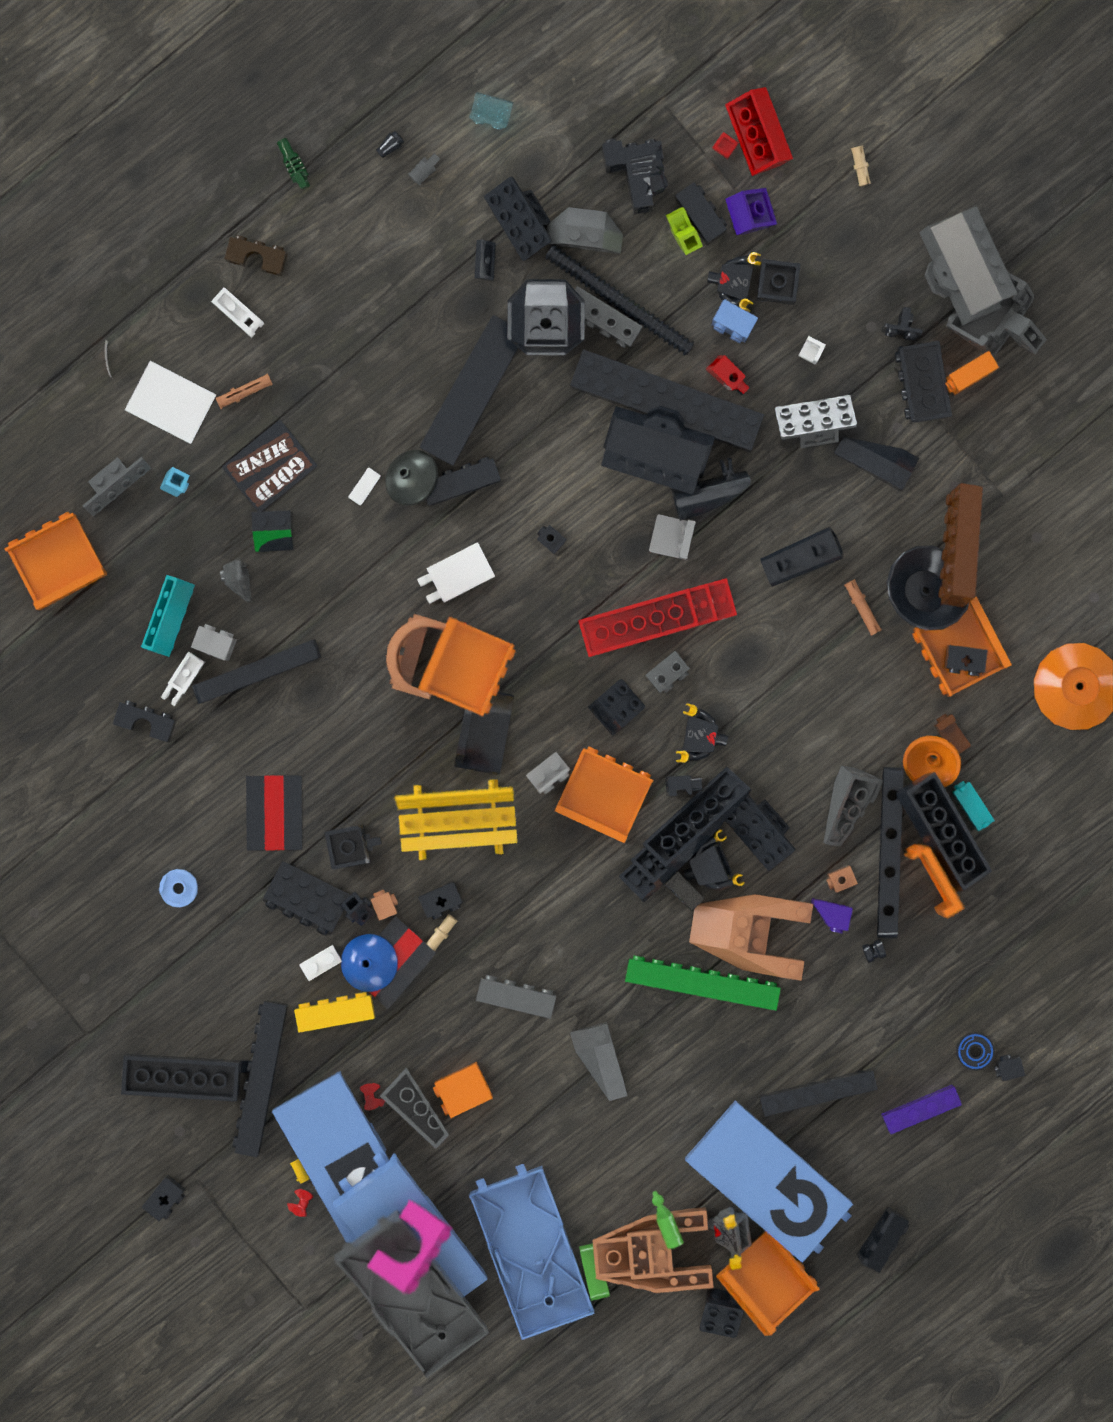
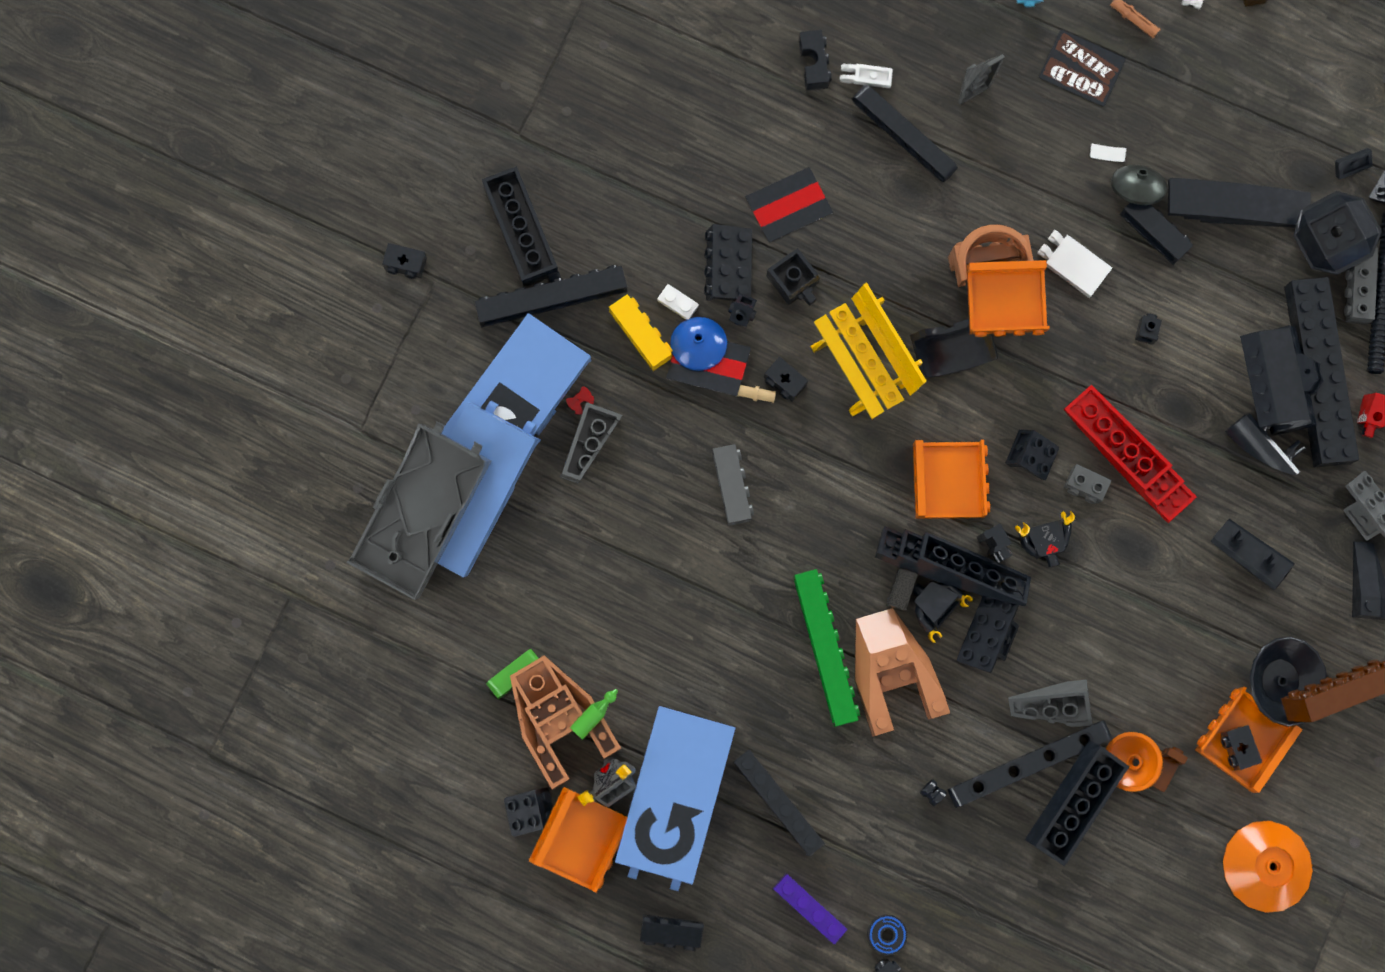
camera: 55 degrees right, 10 degrees down
teal brick [141,575,195,657] -> none
light blue tile [159,869,198,907] -> none
light grey brick [191,624,237,661] -> none
black slope [251,510,294,552] -> none
red piece [287,1189,313,1217] -> none
yellow pin [290,1159,310,1184] -> none
dark pink arch [367,1200,452,1294] -> none
nougat brick [371,890,398,921] -> none
orange brick [433,1062,493,1118] -> none
medium blue piece [469,1164,594,1340] -> none
light grey bracket [526,752,570,794] -> none
dark grey wedge [570,1022,628,1101] -> none
light grey bracket [649,514,696,560] -> none
dark purple slope [811,898,853,933] -> none
nougat brick [826,865,858,893] -> none
nougat pin [844,579,882,636] -> none
orange panel [904,843,964,918] -> none
teal brick [952,781,995,831] -> none

